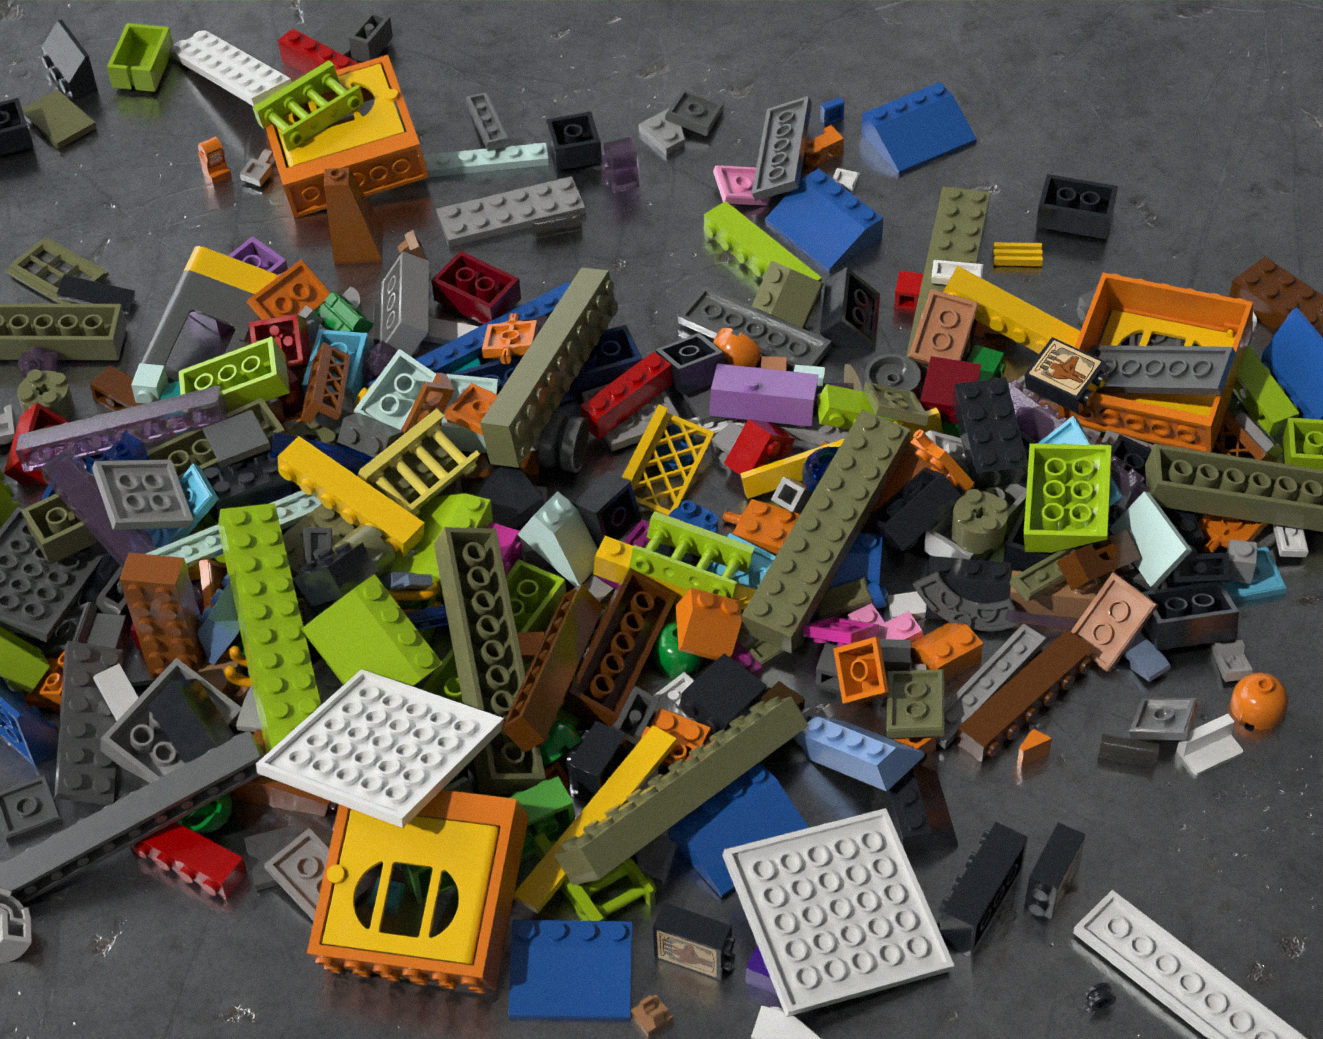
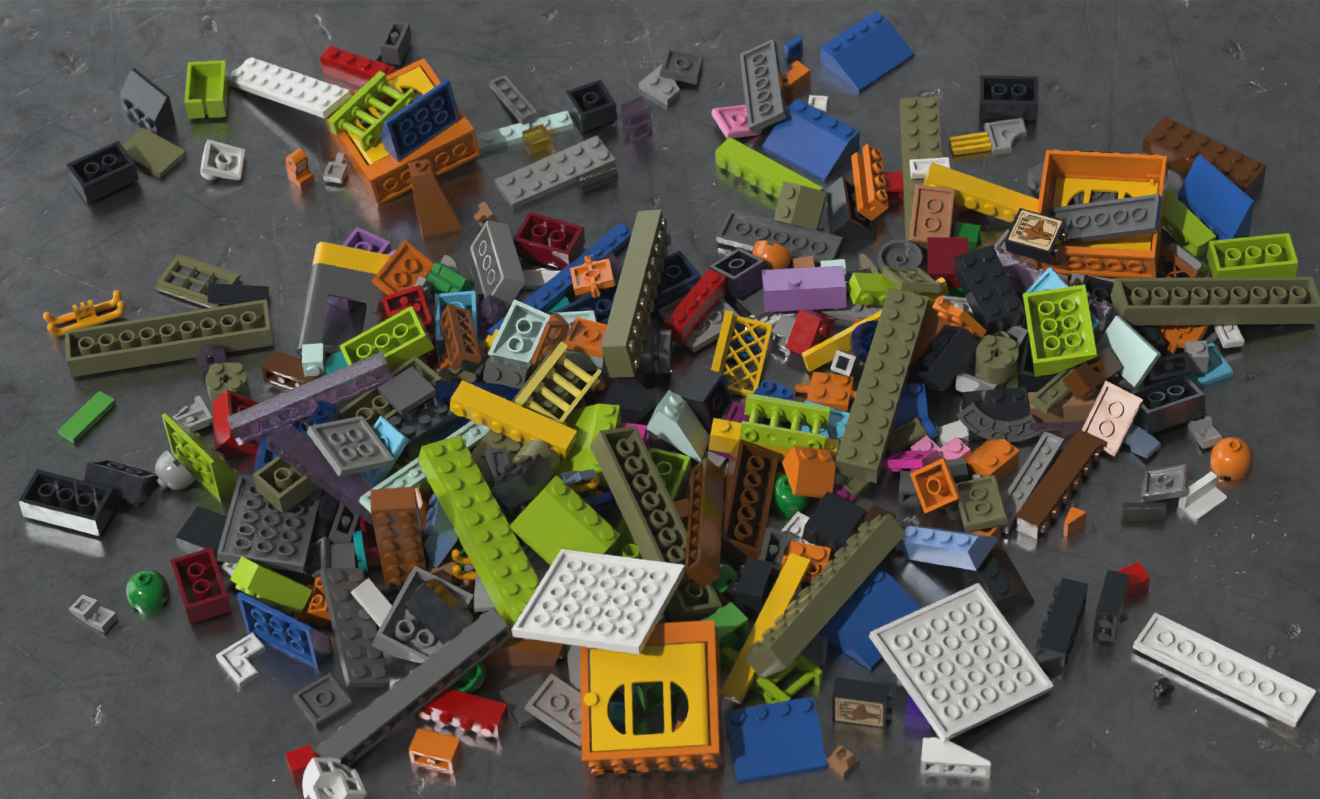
camera: 10 degrees left, 0 degrees up
none -> white slope [200,139,245,180]
none -> teal tile [353,530,369,573]
none -> blue slope [381,79,461,162]
none -> orange brick [408,728,462,773]
none -> clear yellow brick [522,124,553,157]
none -> orange brick [851,144,888,221]
none -> light grey tile [984,118,1027,155]
none -> red brick [1116,562,1150,599]

